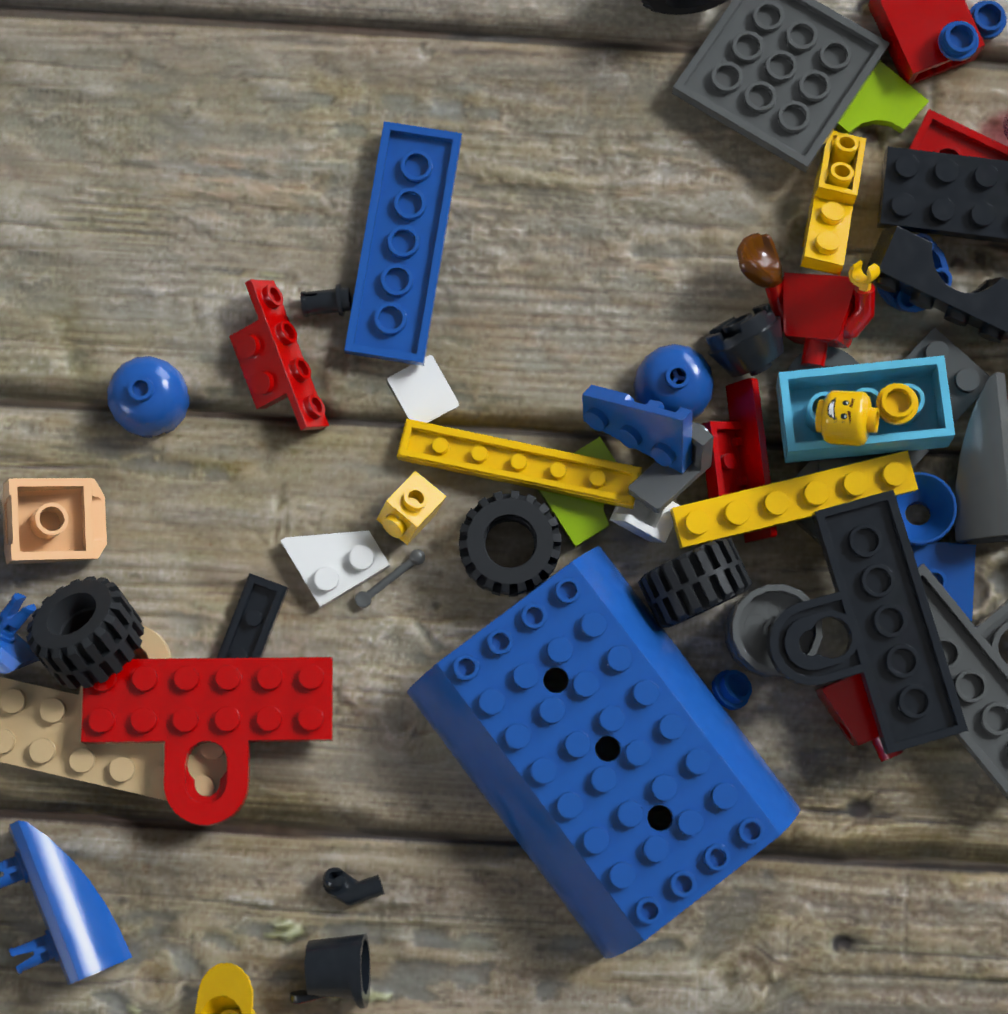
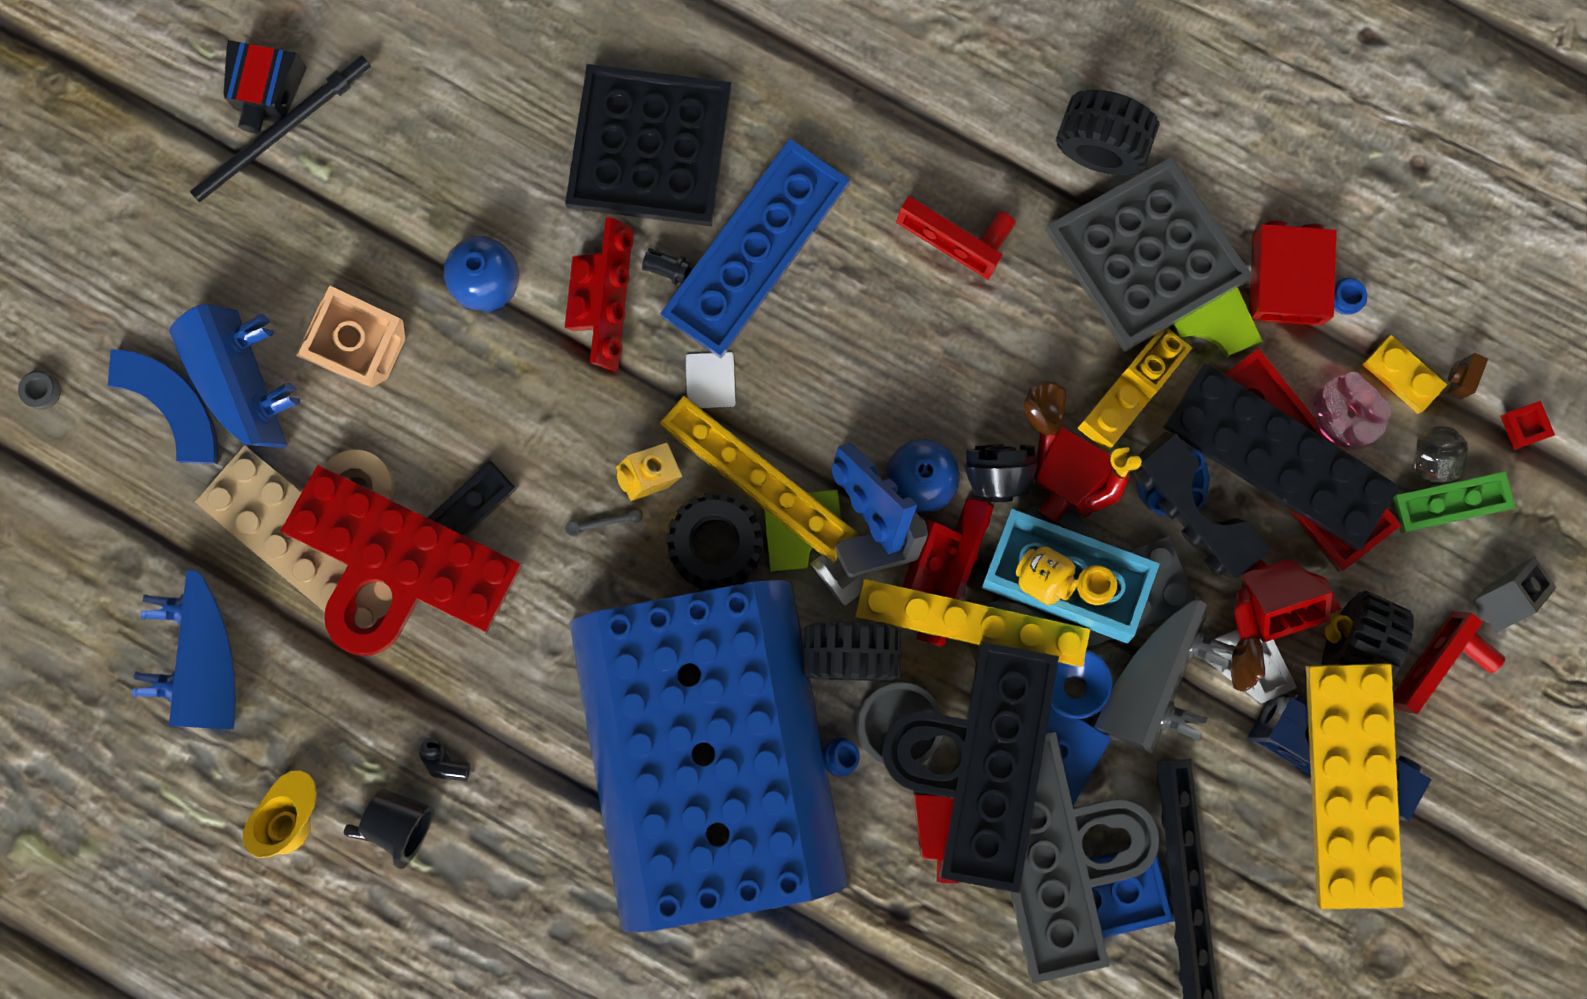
camera: 30 degrees right, 0 degrees up
black tyre [26,576,144,689] -> none
white wing [280,530,391,608] -> none
blue plate [938,21,979,61] -> none
none -> black plate [565,64,732,227]
none -> red piece [896,196,1016,280]

